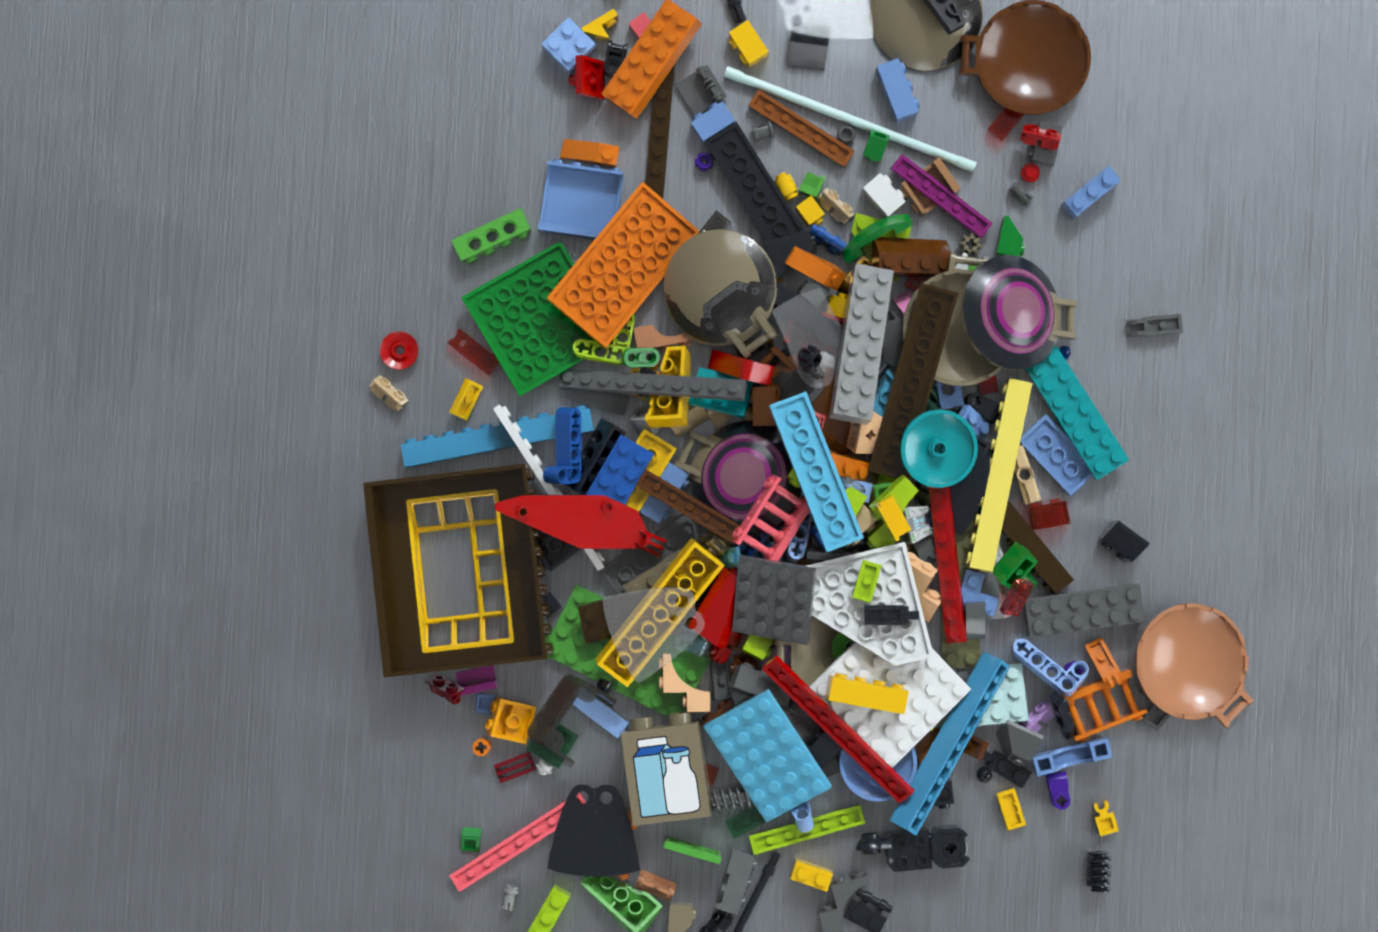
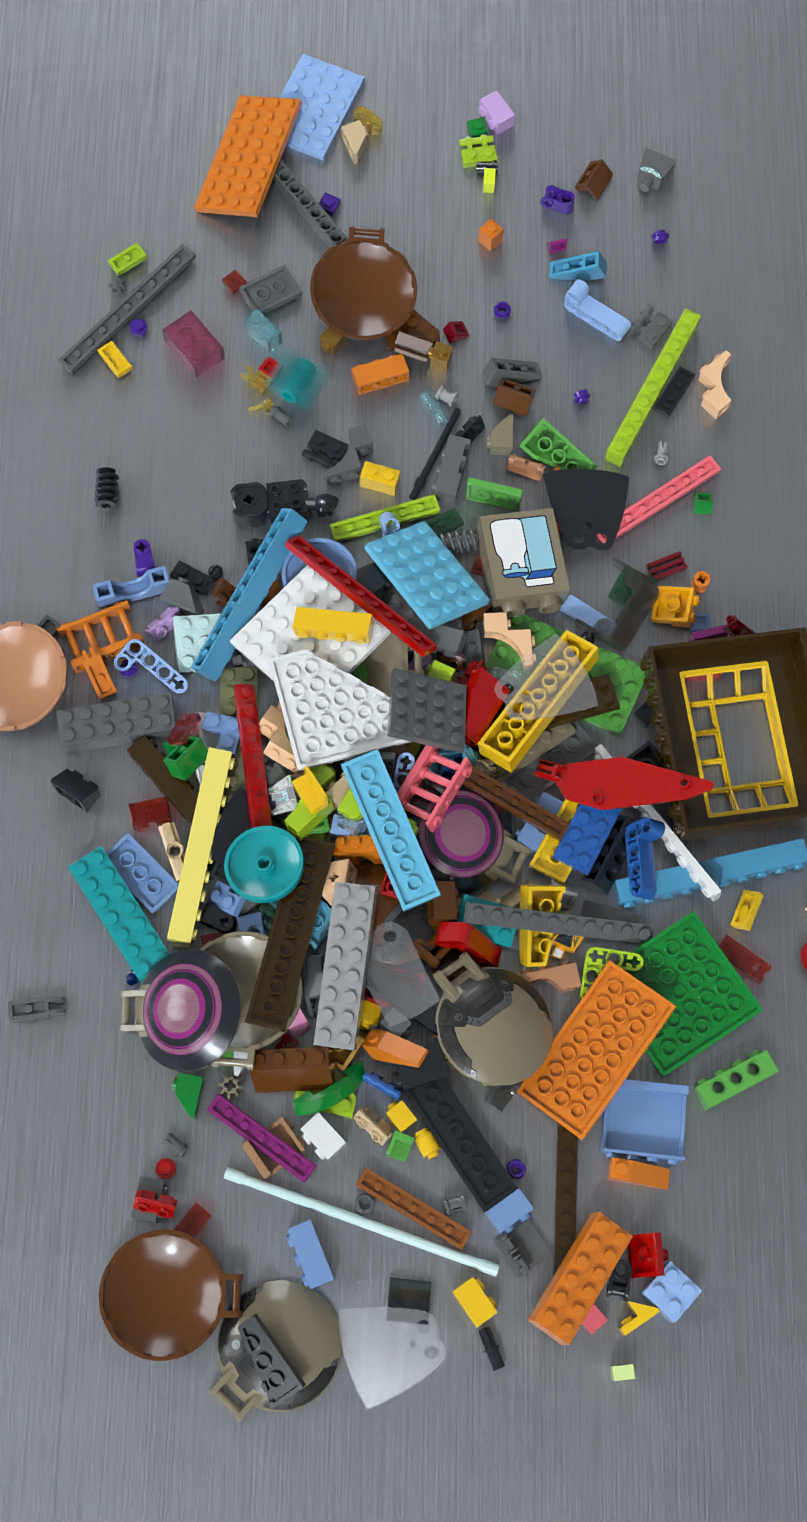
camera: 175 degrees right, 15 degrees down
white plate [535,758,554,775] -> none
green plate [621,347,660,368] -> none
black gear [798,345,822,371] -> none
lime plate [852,560,882,603] -> none
green brick [863,129,890,162] -> none
black hinge [864,605,919,625] -> none
dark grey slope [965,601,986,639] -> none
yellow plate [995,788,1026,831] -> none
black hinge [1049,692,1076,740] -> none
medium blue arch [1061,166,1121,219] -> none
yellow plate [1093,800,1119,836] -> none

